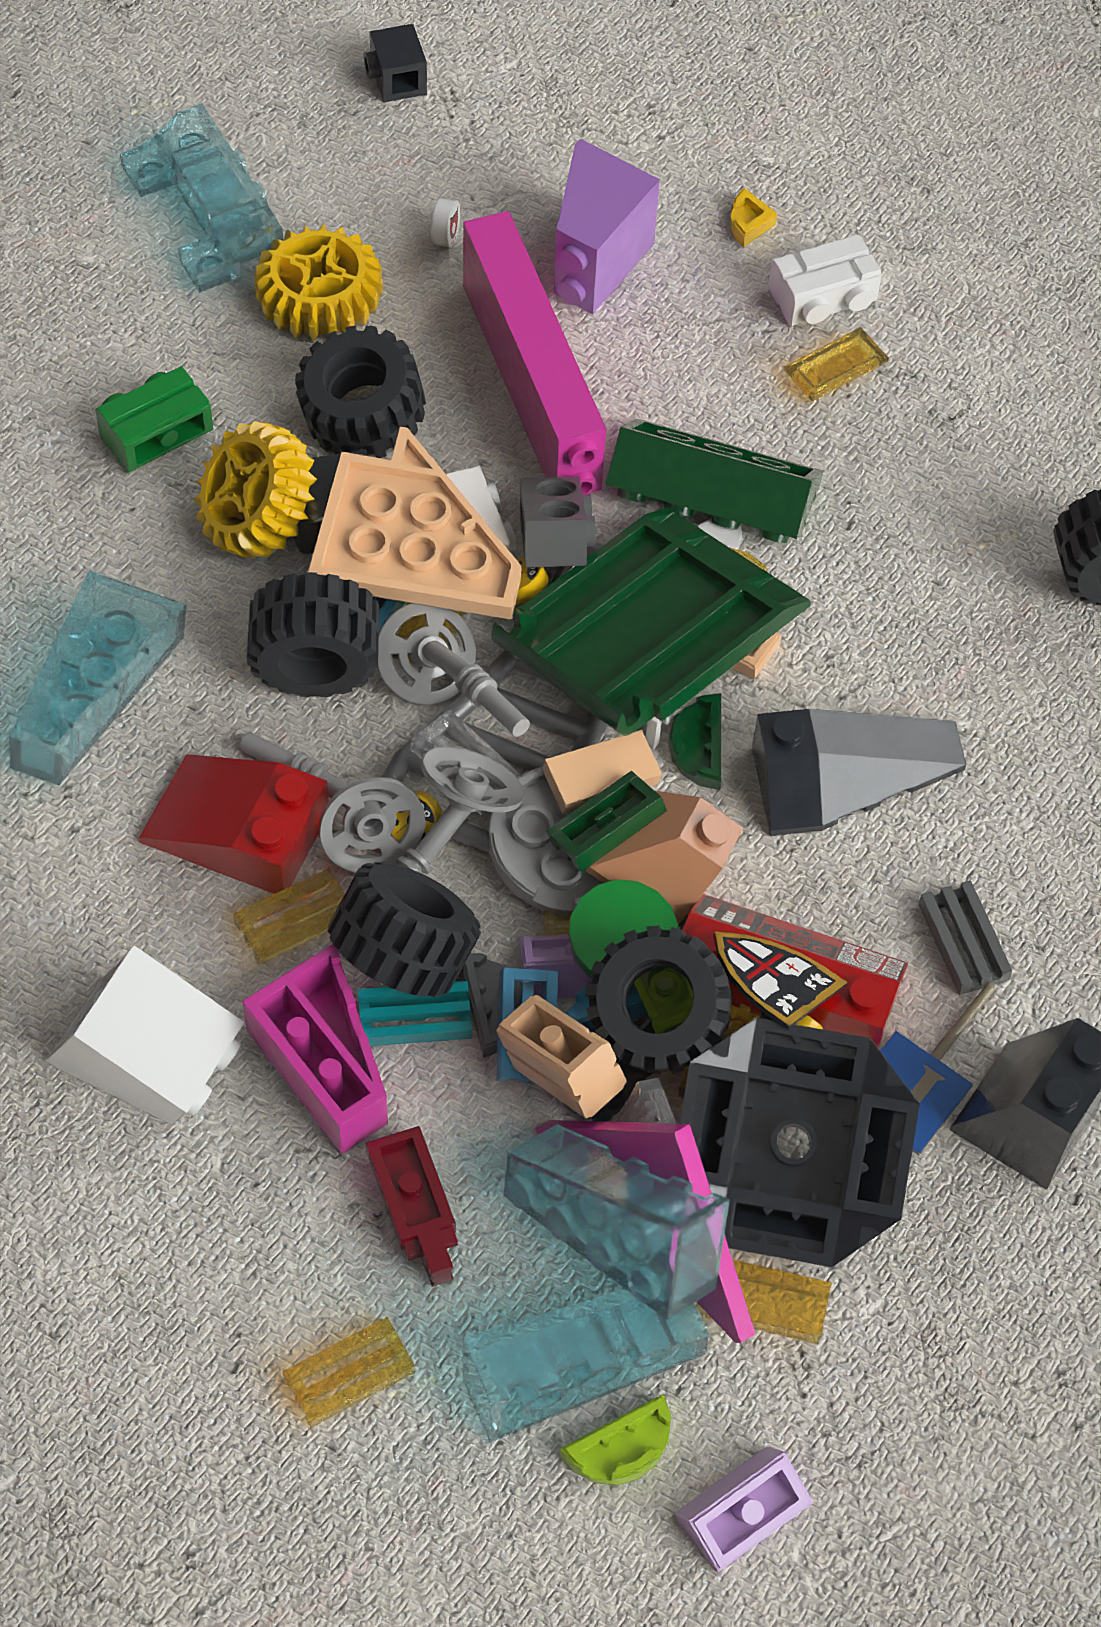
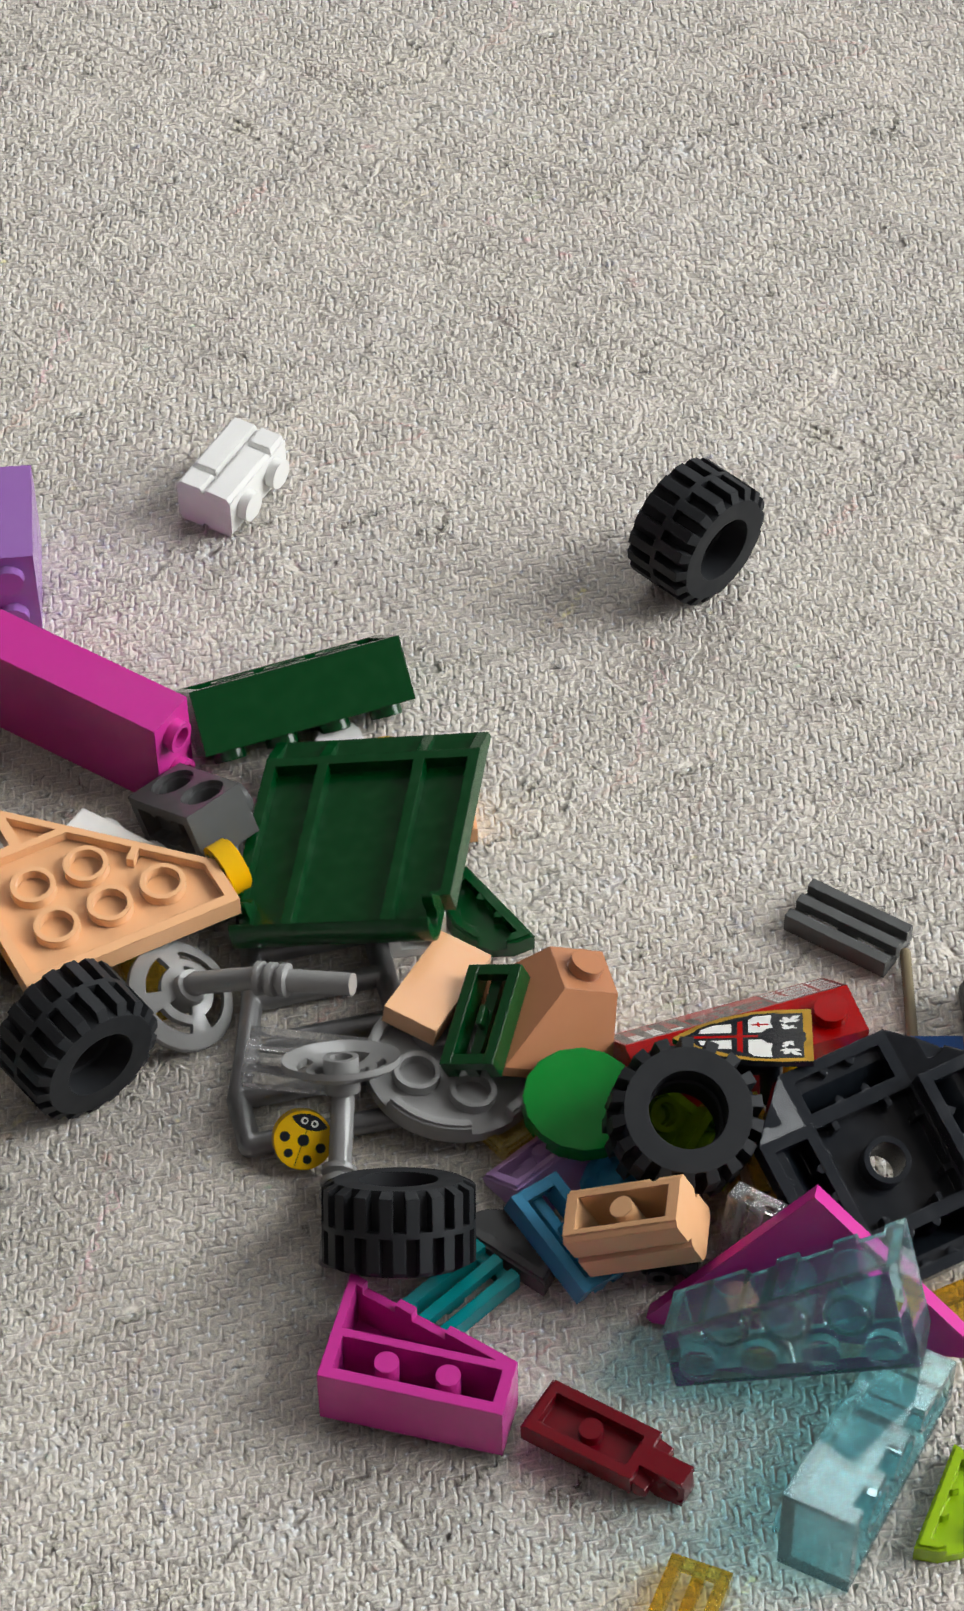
camera: 35 degrees left, 10 degrees down
white slope [46,945,244,1124] -> none
red slope [139,754,329,898] -> none
clear yellow tile [233,868,345,964] -> none
light grey dish [239,732,425,873] -> none
yellow tile [730,187,777,248] -> none
wedge [752,709,966,836] -> none
clear yellow tile [784,327,889,402] -> none
none -> yellow tile [204,838,252,895]

